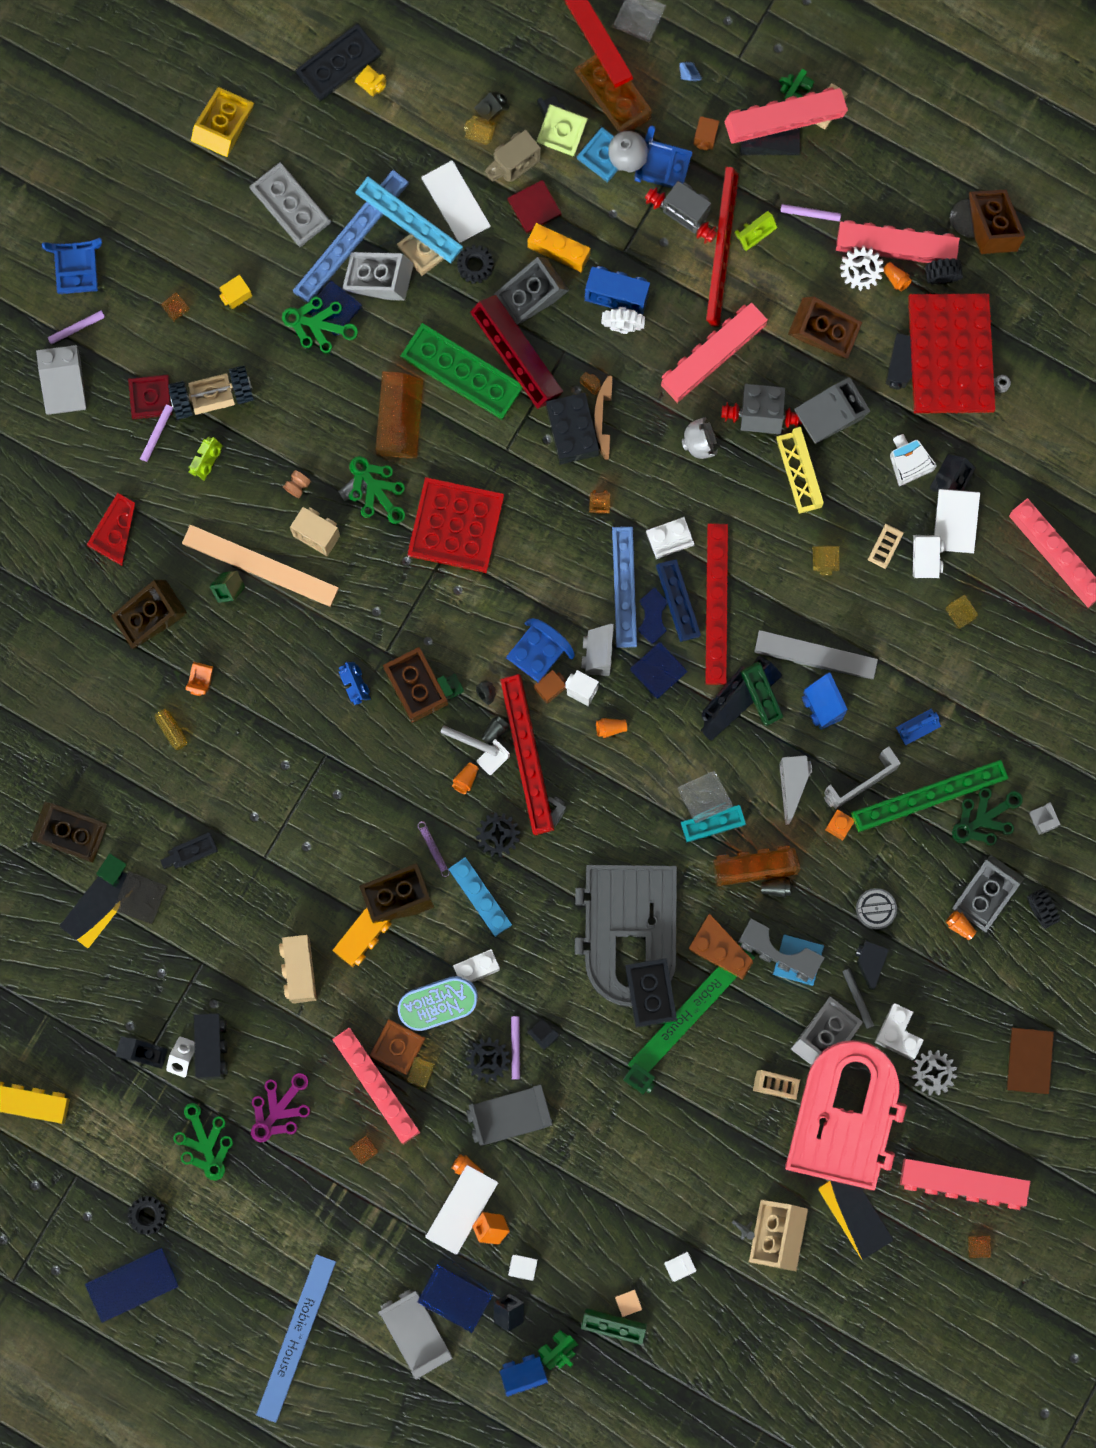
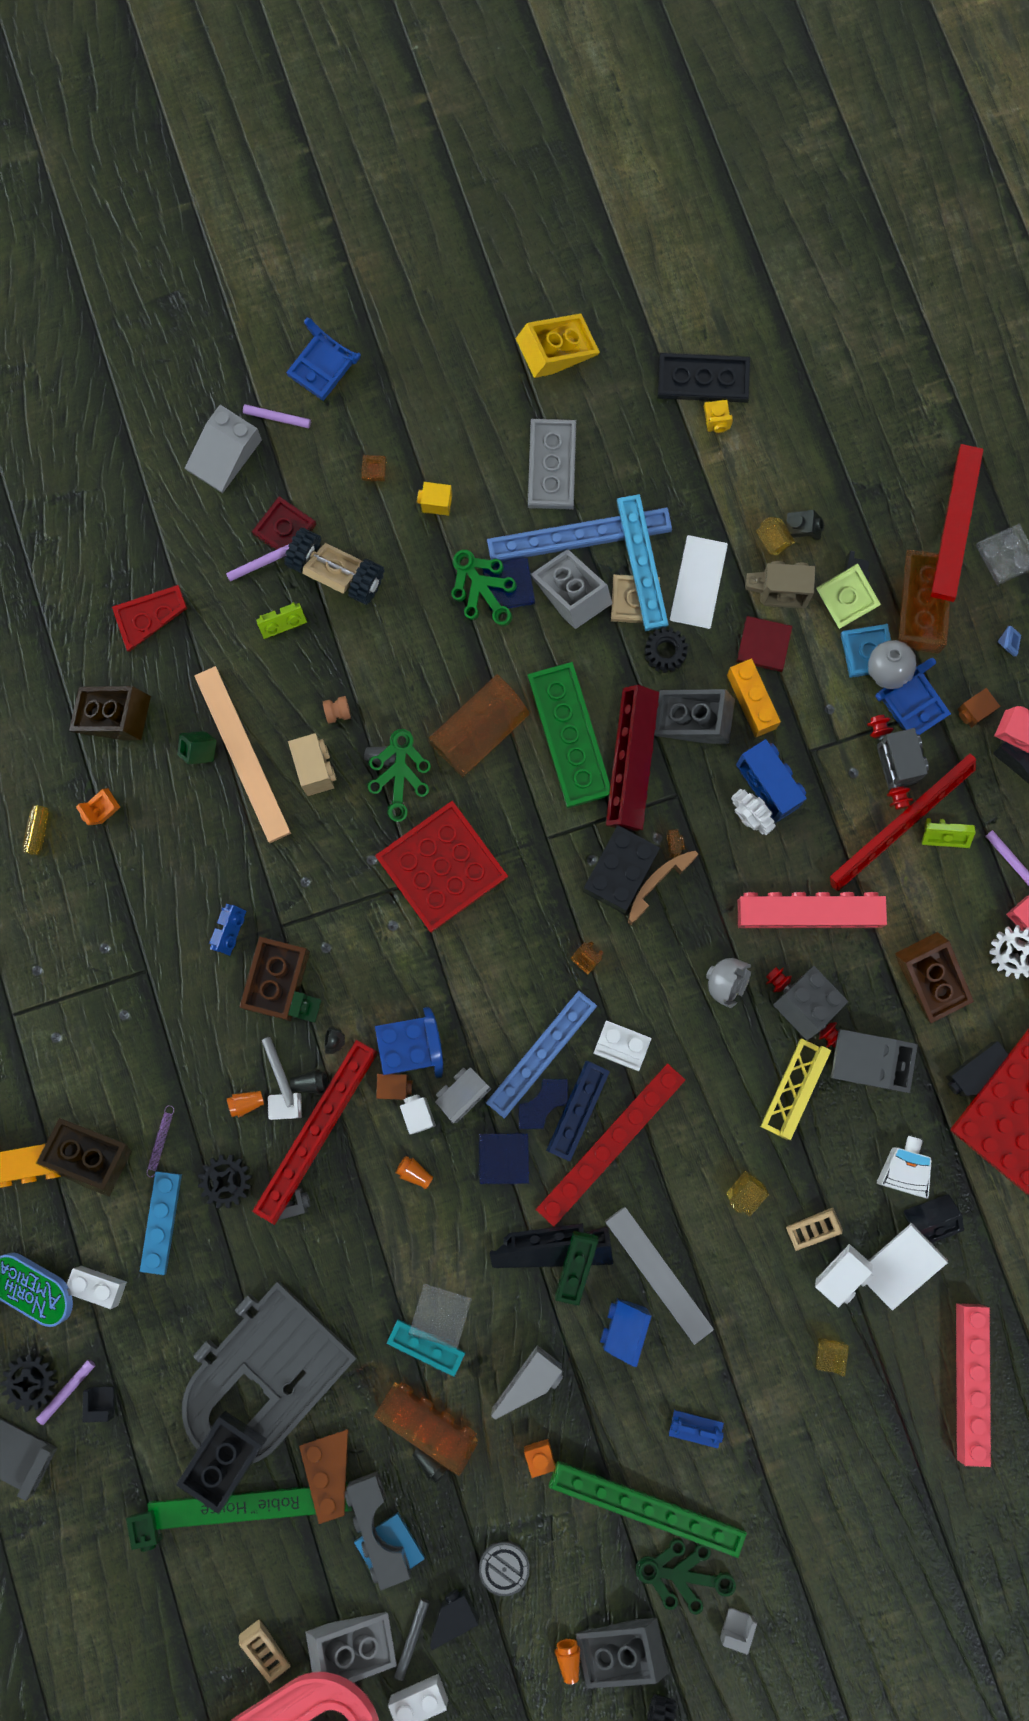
camera: 45 degrees right, 0 degrees up
light grey panel [824,746,900,810] -> none

